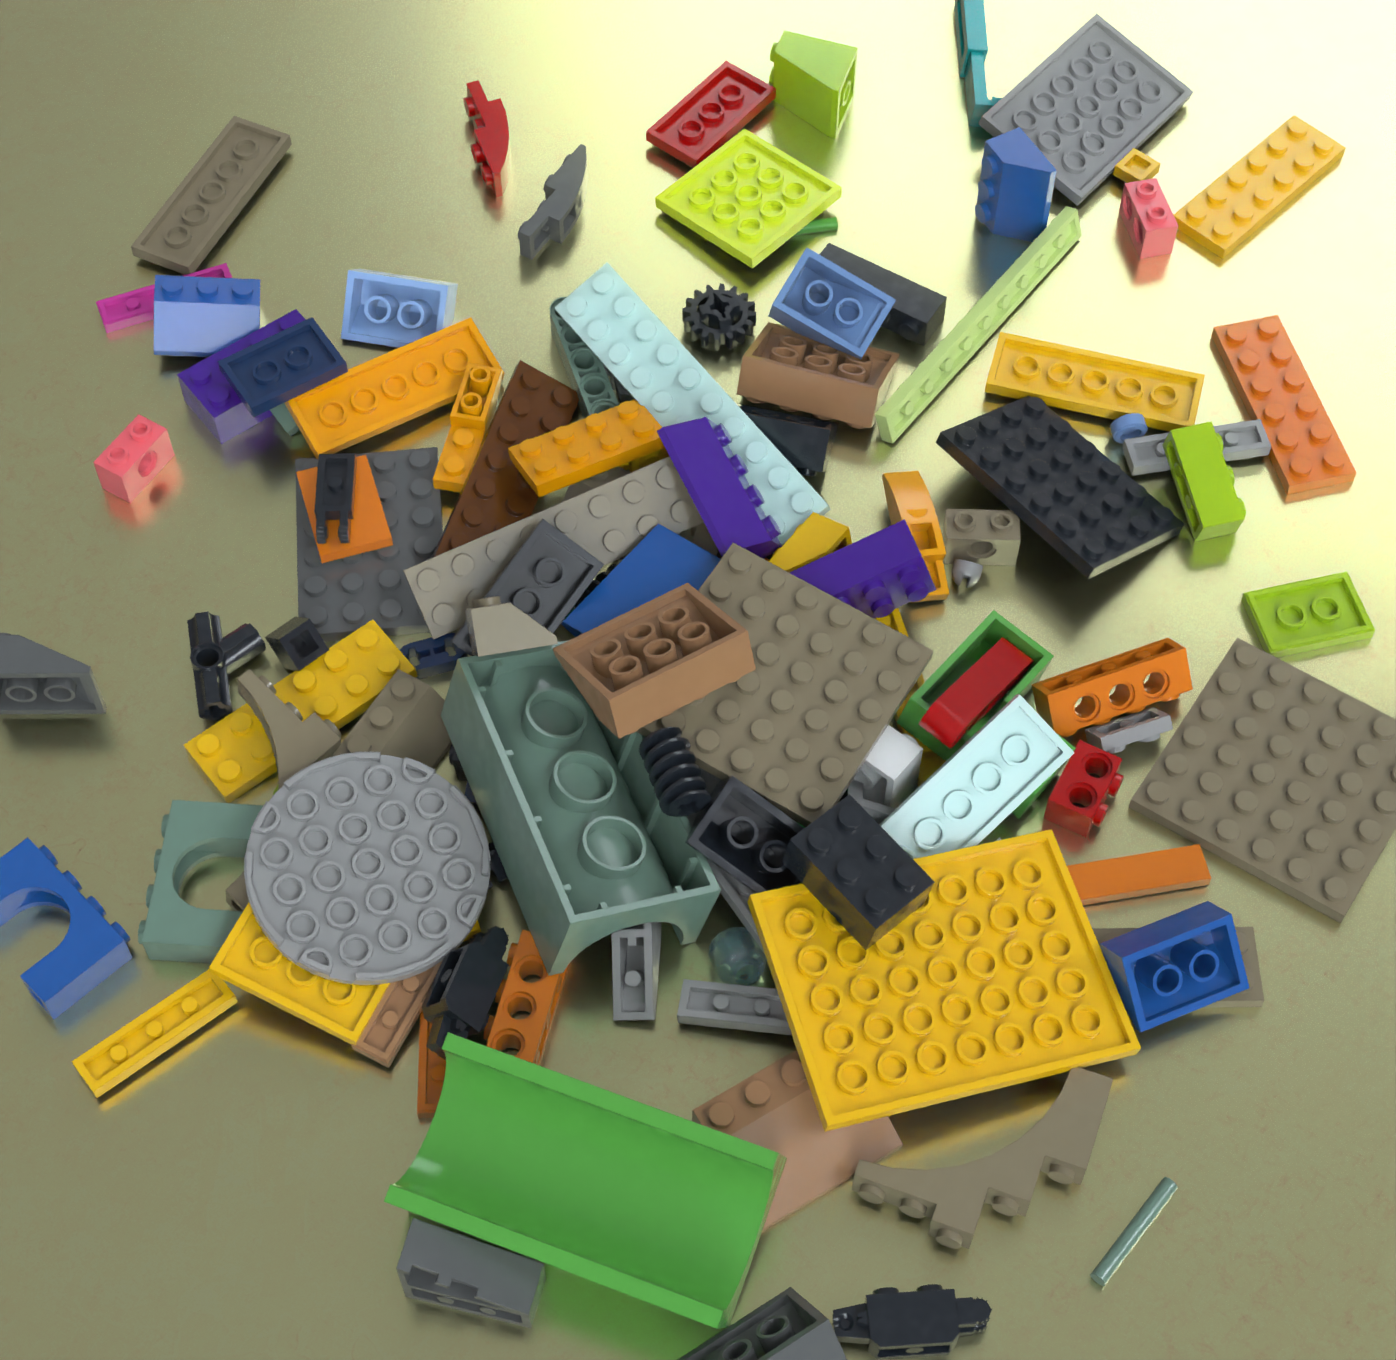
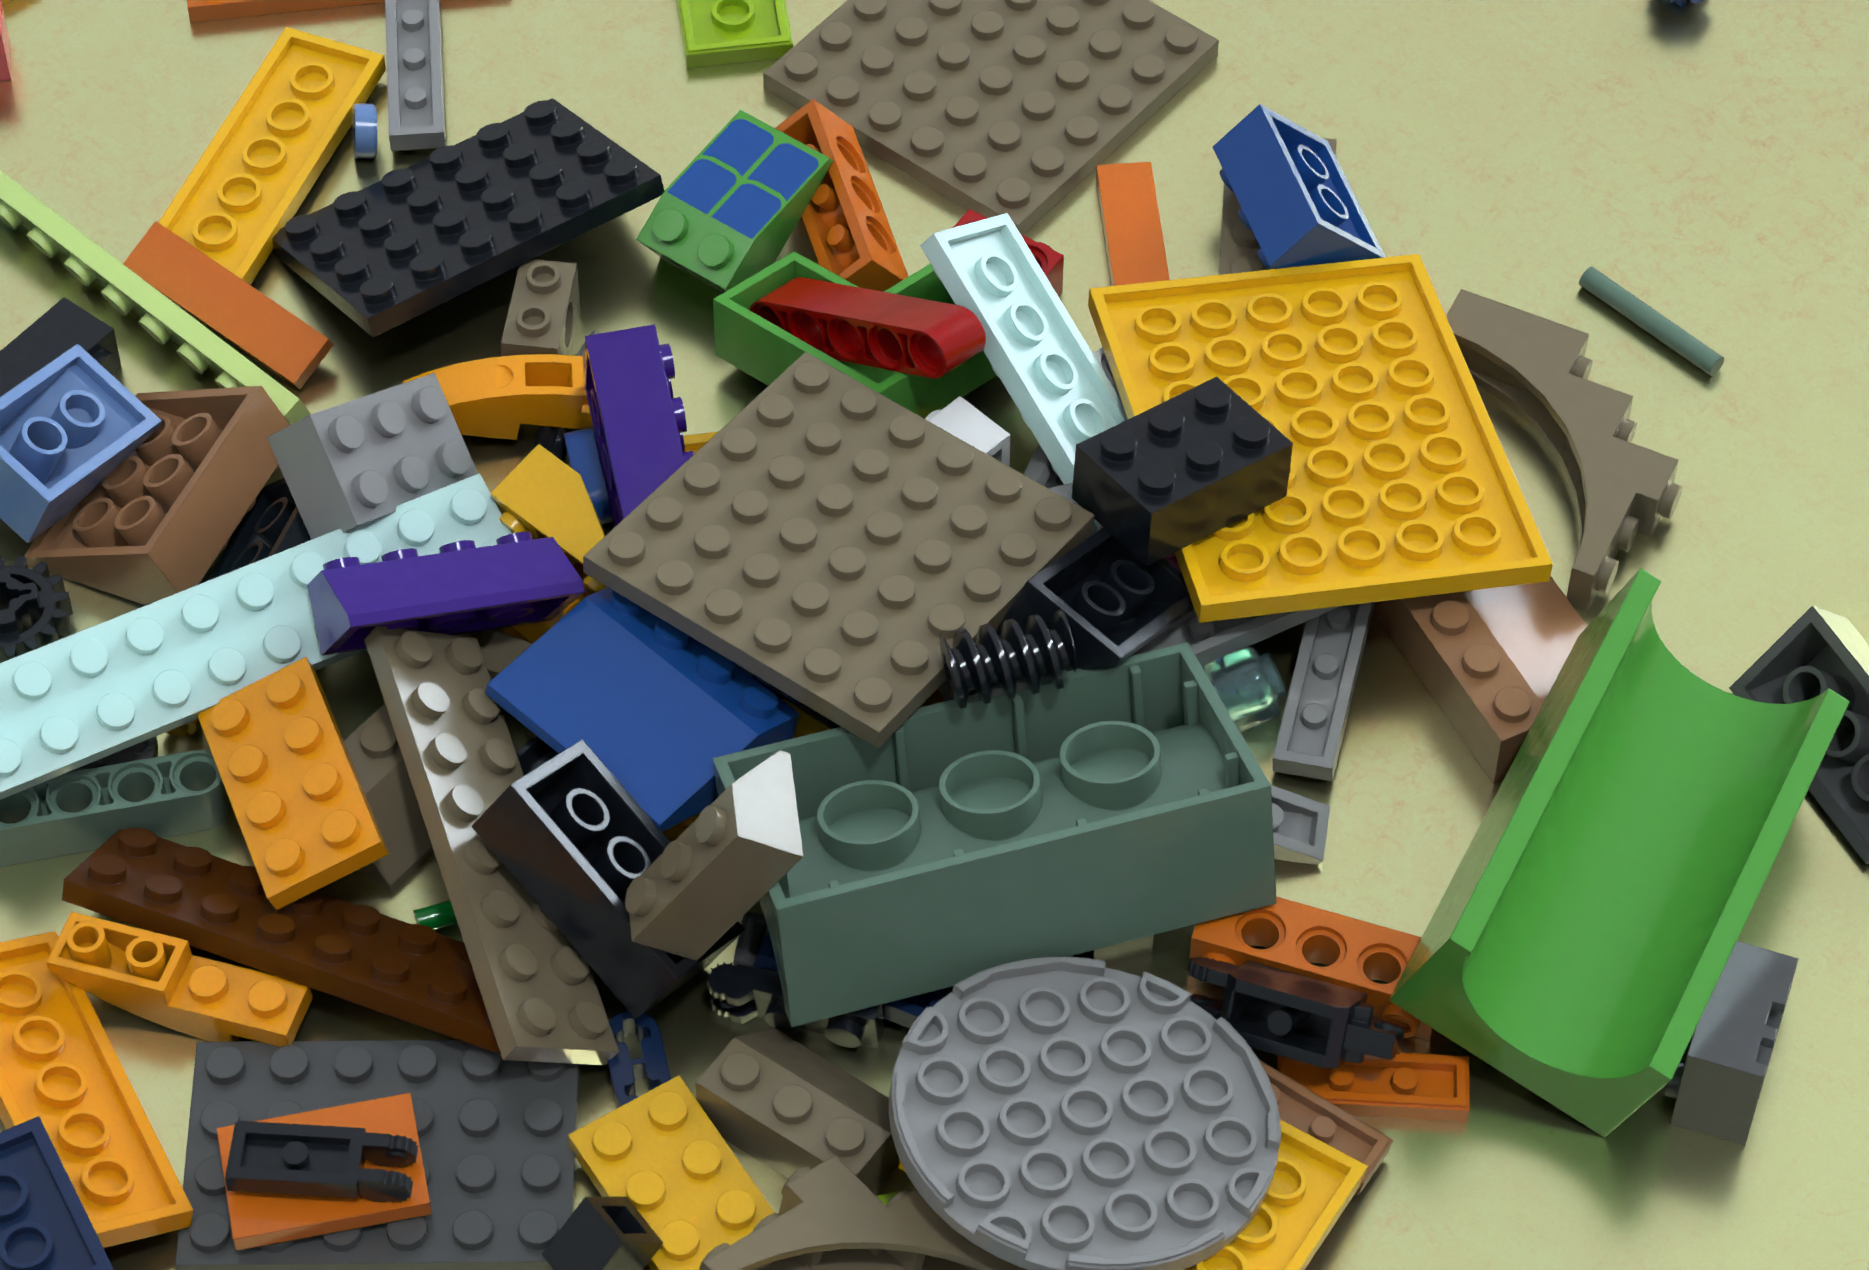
camera: 85 degrees left, 5 degrees down
medium nougat slope [553,583,756,739] -> none
black hinge [832,1284,992,1360] -> none
light grey plate [1085,707,1173,754] -> none
lime brick [1162,421,1246,541] -> none
none -> orange tile [123,221,334,390]
none -> light grey brick [267,373,478,540]
none -> slope [636,110,833,292]

